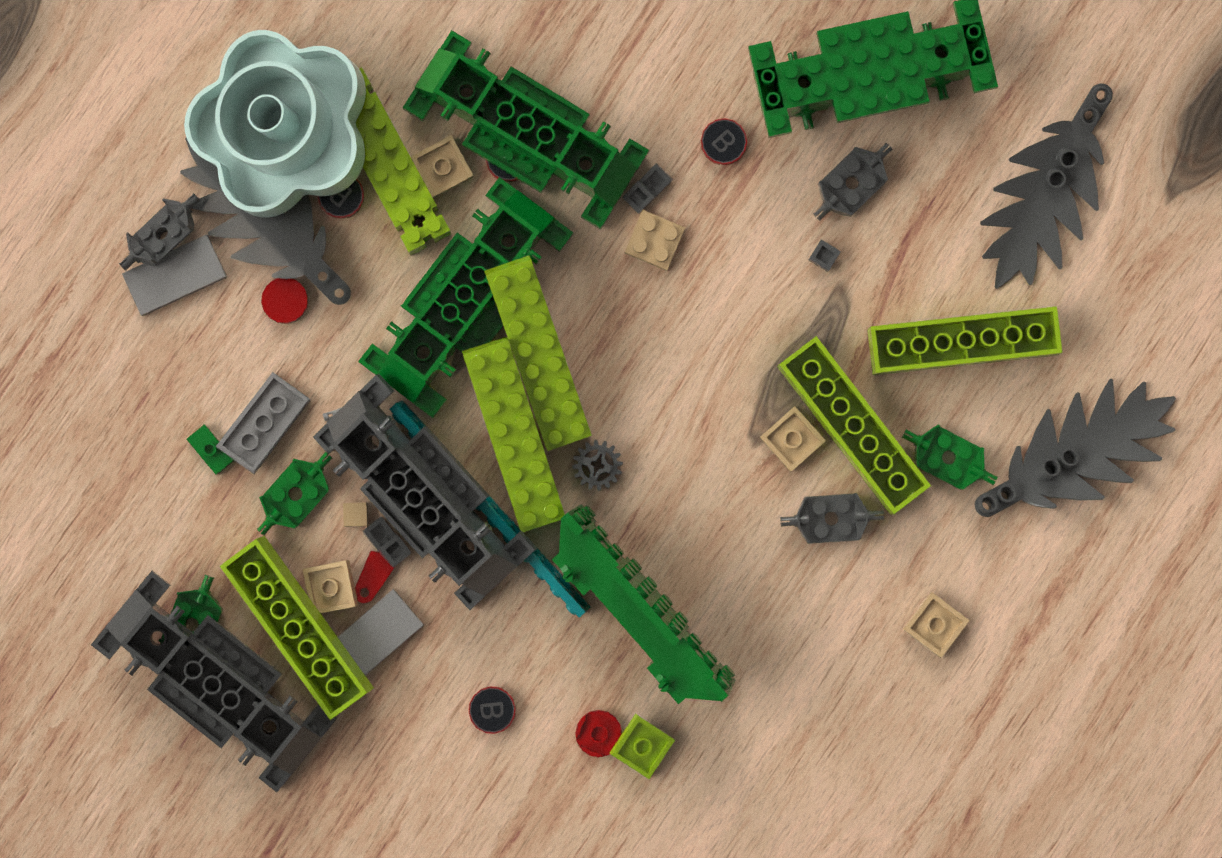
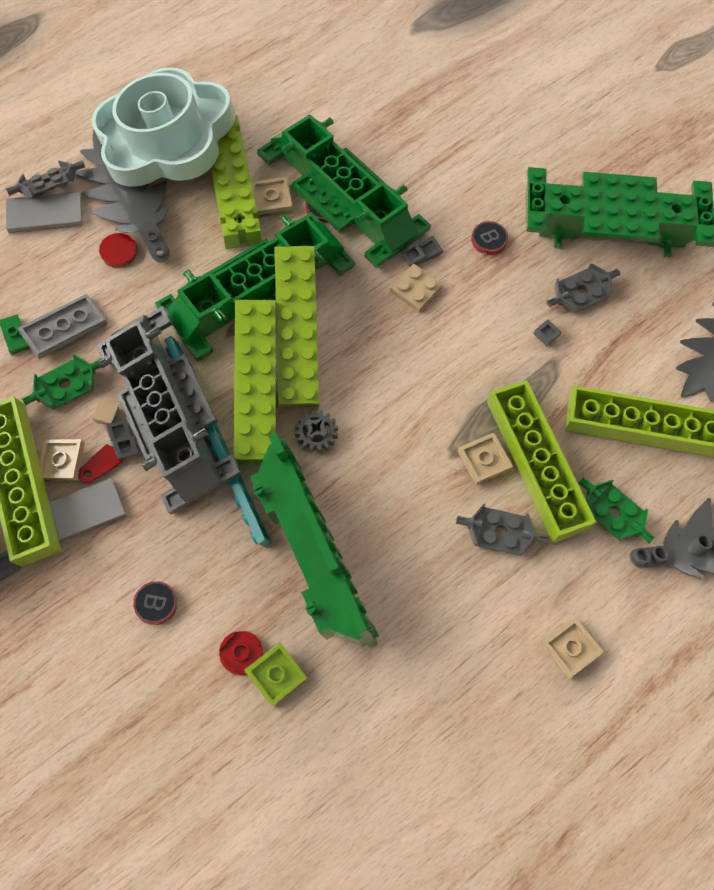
camera: 20 degrees right, 20 degrees down
black tile [318,179,364,219] -> none

